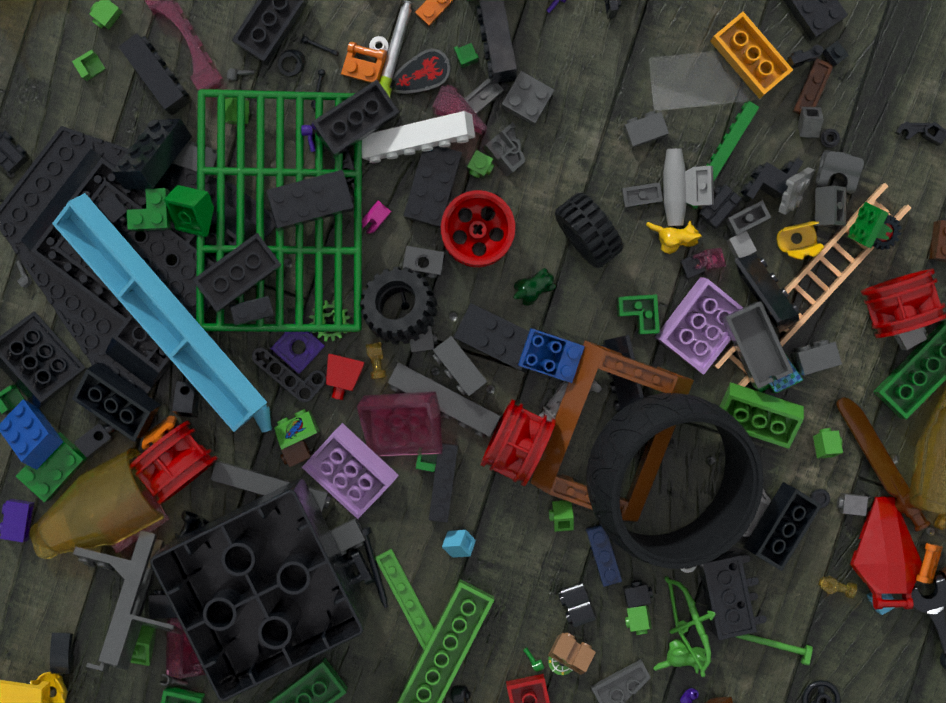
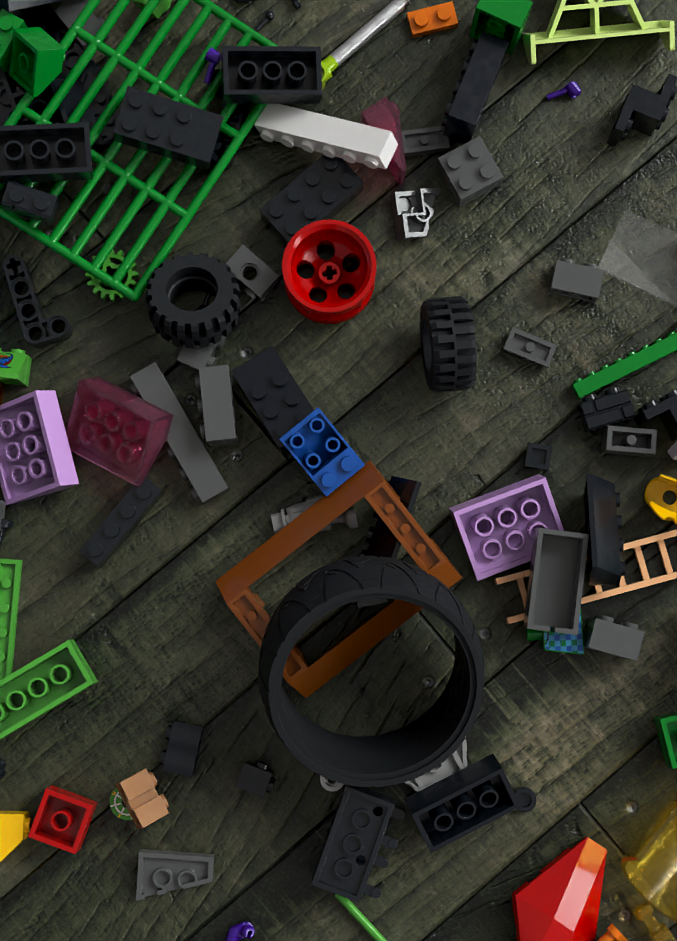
camera: 30 degrees right, 5 degrees down
dark purple piece [271,322,325,374] -> none
red torso [326,353,365,400] -> none
orange plate [341,42,387,83] -> none
dark pink piece [362,200,391,234] -> none
clear yellow leg [366,342,386,379] -> none
white plate [369,36,389,51] -> none
shield [390,49,451,94] -> none
green panel [415,445,438,472] -> none
medium azure panel [442,530,476,558] -> none
green panel [454,43,479,69] -> none
bright green brick [467,150,495,179] -> none
red wheel [480,399,556,487] -> none
dark green animal [513,268,556,306] -> none
green hand [523,647,544,672] -> none
bright green brick [549,500,574,532] -> none
dark blue brick [585,524,622,587] -> none
green brick [616,294,660,335] -> none
bright green brick [625,606,652,635] -> none
yellow animal [646,221,702,254] -> none
bright green animal [653,639,706,674] -> none
light grey plate [663,149,714,227] -> none
bright green piece [664,576,716,677] -> none
clear pink plate [693,248,726,270] -> none
bright green brick [719,382,804,449] -> none
light grey brick [726,230,757,259] -> none
bright green brick [813,428,843,459] -> none
clear yellow leg [819,576,857,599] -> none
flat silver brick [836,493,868,516] -> none
reddish brown piece [837,397,931,532] -> none

